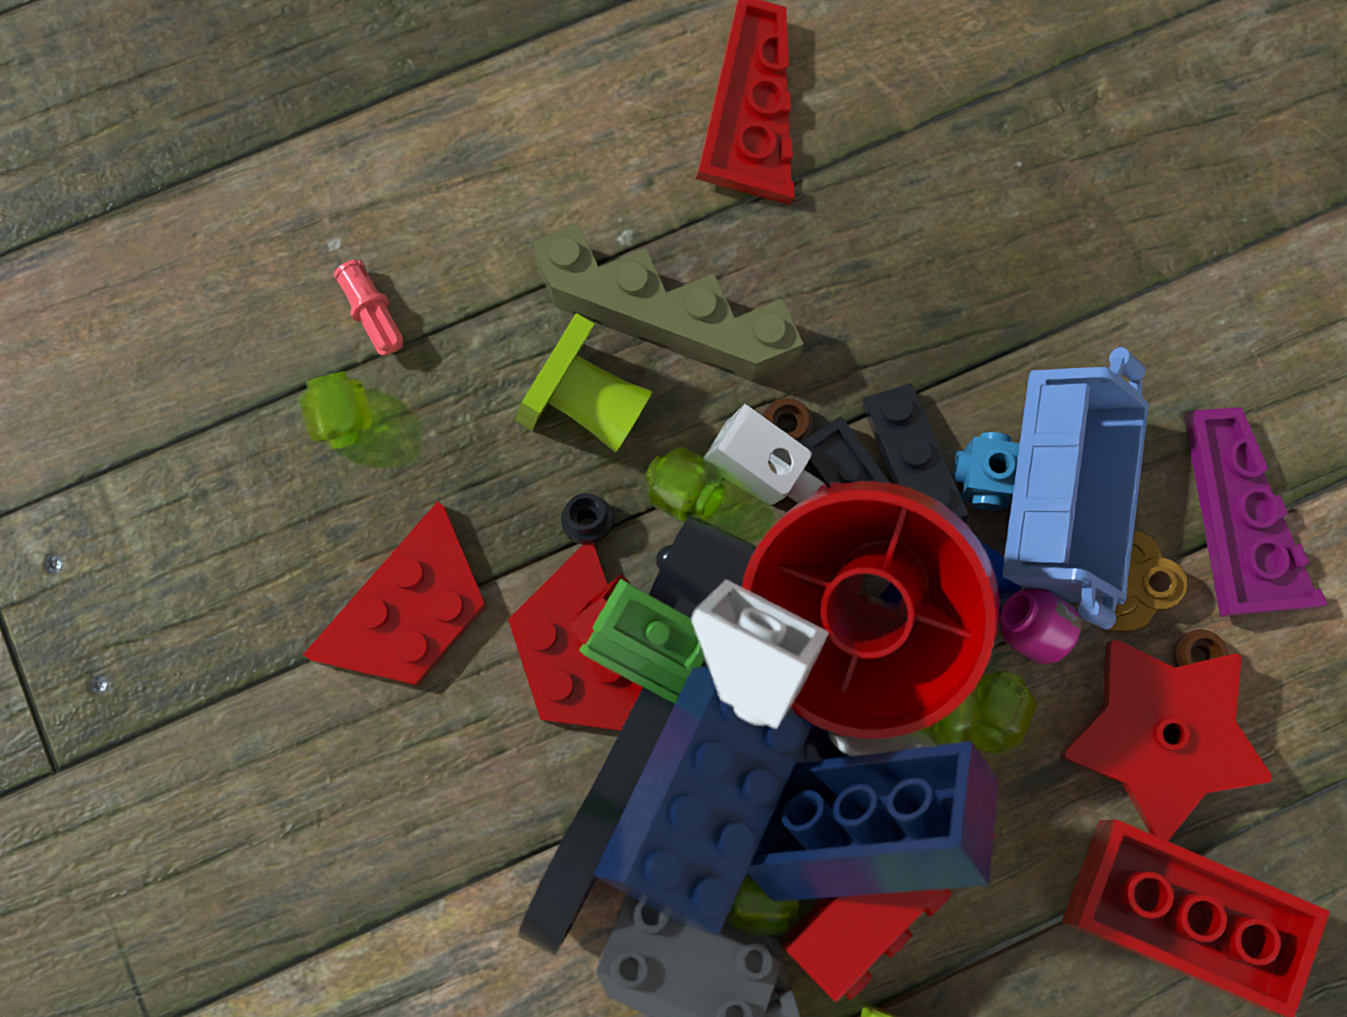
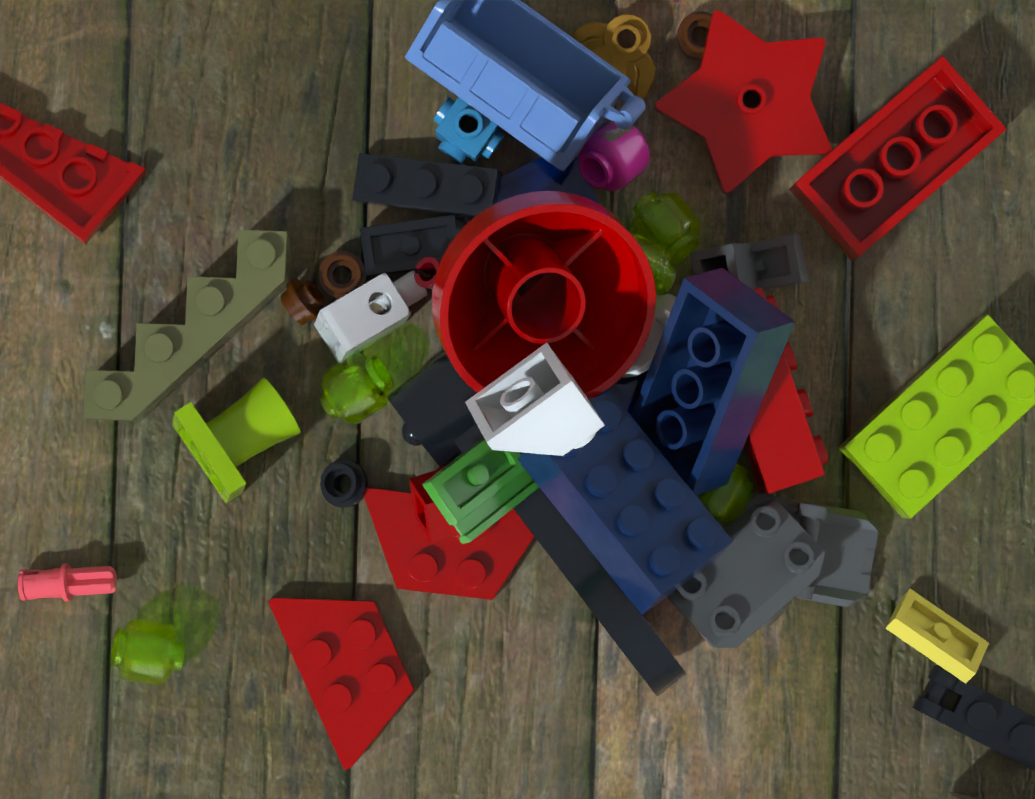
camera: 60 degrees left, 10 degrees up
none -> reddish brown plate [280,278,325,325]
none -> dark grey brick [689,234,809,292]

